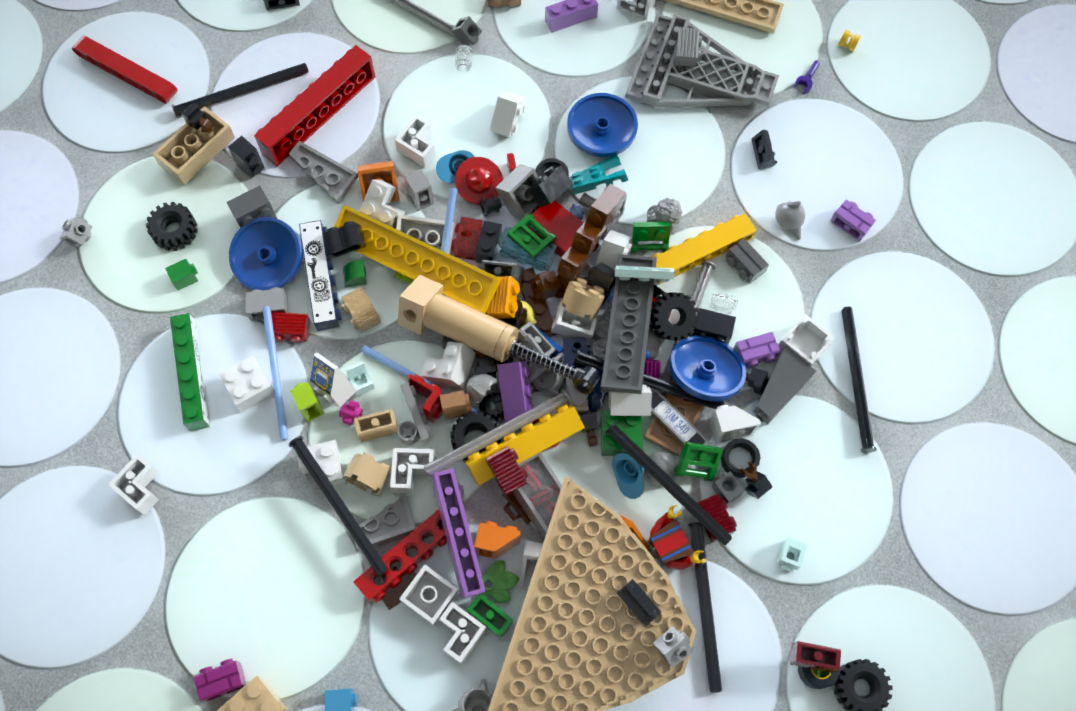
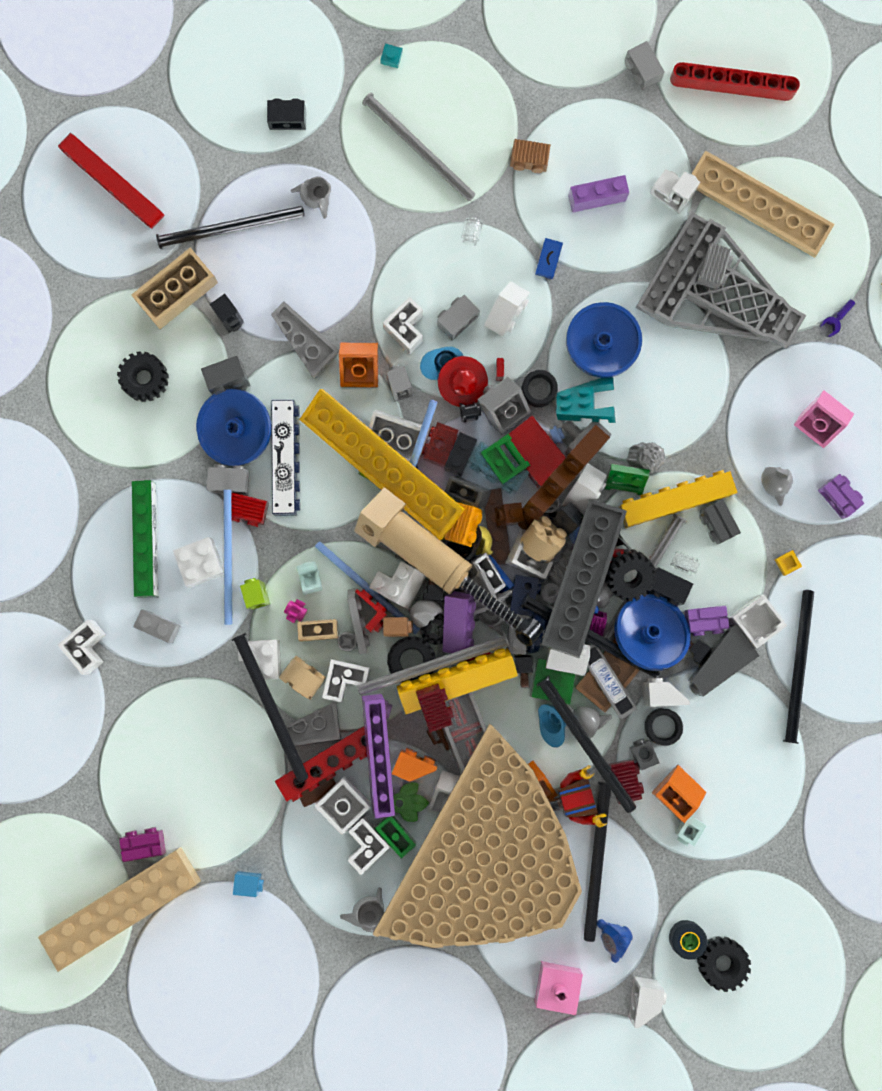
camera: 10 degrees right, 15 degrees up
light grey brick [59,217,93,248] -> none
green brick [165,259,198,291] -> none
black piece [182,103,215,134] -> none
red brick [254,45,376,167] -> none
white slope [310,352,357,407] -> none
black brick [322,221,366,258] -> none
tan brick [341,287,381,333] -> none
green brick [343,260,367,287] -> none
white brick [360,180,405,229] -> none
dark grey brick [451,16,482,46] -> none
black brick [528,166,573,207] -> none
light aqua plate [615,266,674,282] -> none
black hinge [617,579,661,627] -> none
light grey brick [653,626,693,668] -> none
green plate [674,442,723,481] -> none
black piece [740,462,773,499] -> none
black plate [751,129,778,169] -> none
dark red brick [790,641,841,673] -> none
none -> light grey brick [133,609,181,643]
none -> light grey piece [290,176,331,219]
none -> light grey brick [437,294,480,341]
none -> blue tile [535,238,563,279]
none -> blue rock [597,919,633,963]
none -> orange slope [651,765,707,823]
none -> yellow plate [774,550,802,576]
none -> bright pink brick [794,390,854,448]

